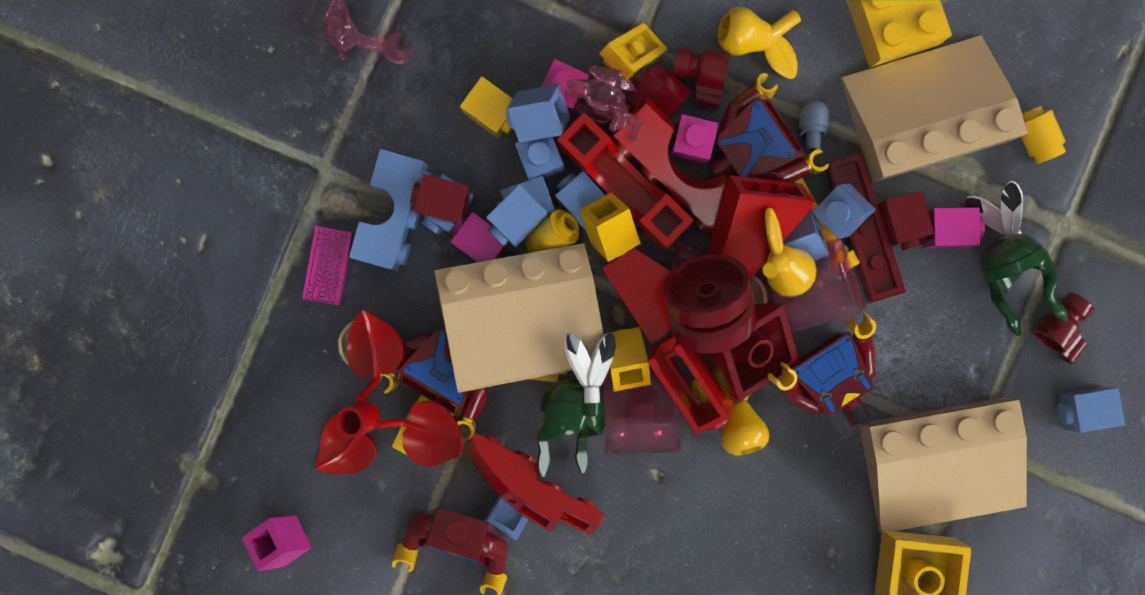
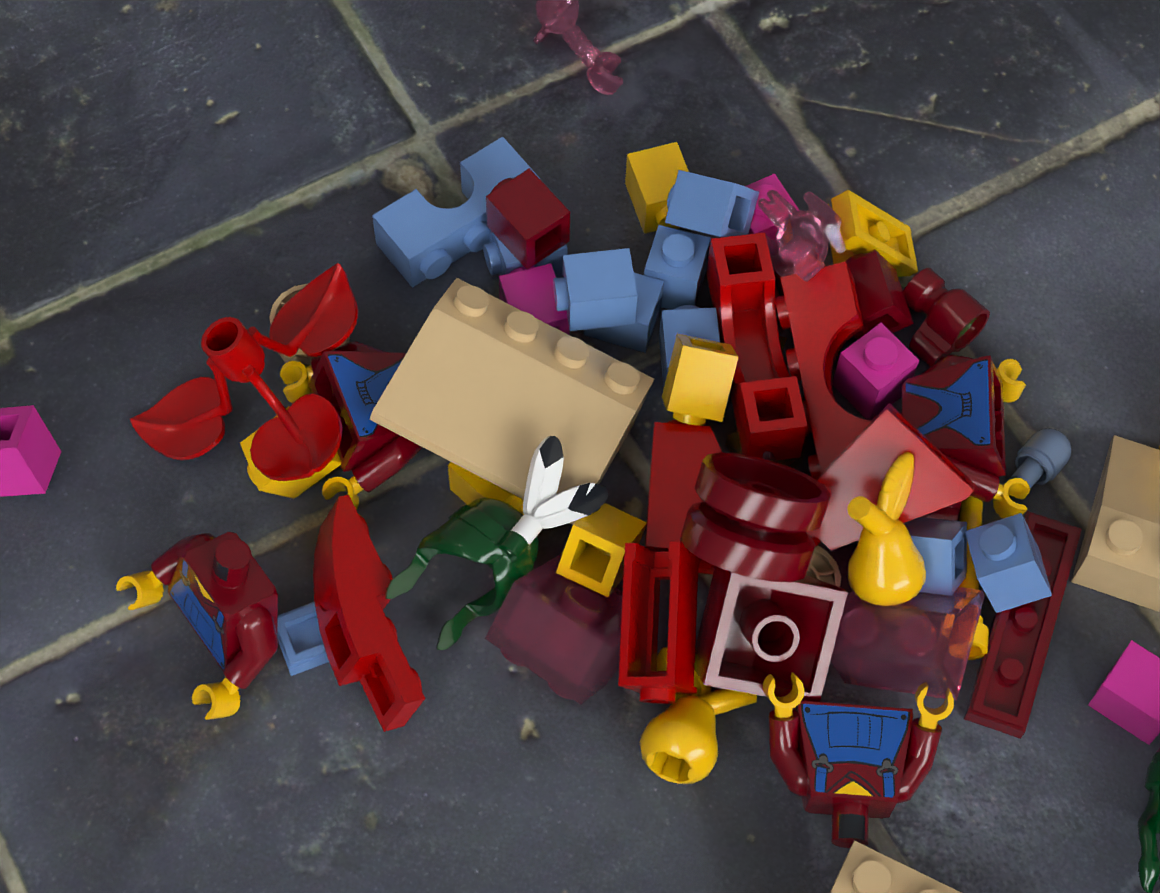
camera: 40 degrees right, 25 degrees down
dark pink tile [302,226,354,306] -> none
yellow brick [525,210,579,253] -> none
yellow piece [718,7,801,79] -> none
dark red brick [878,190,934,250] -> none

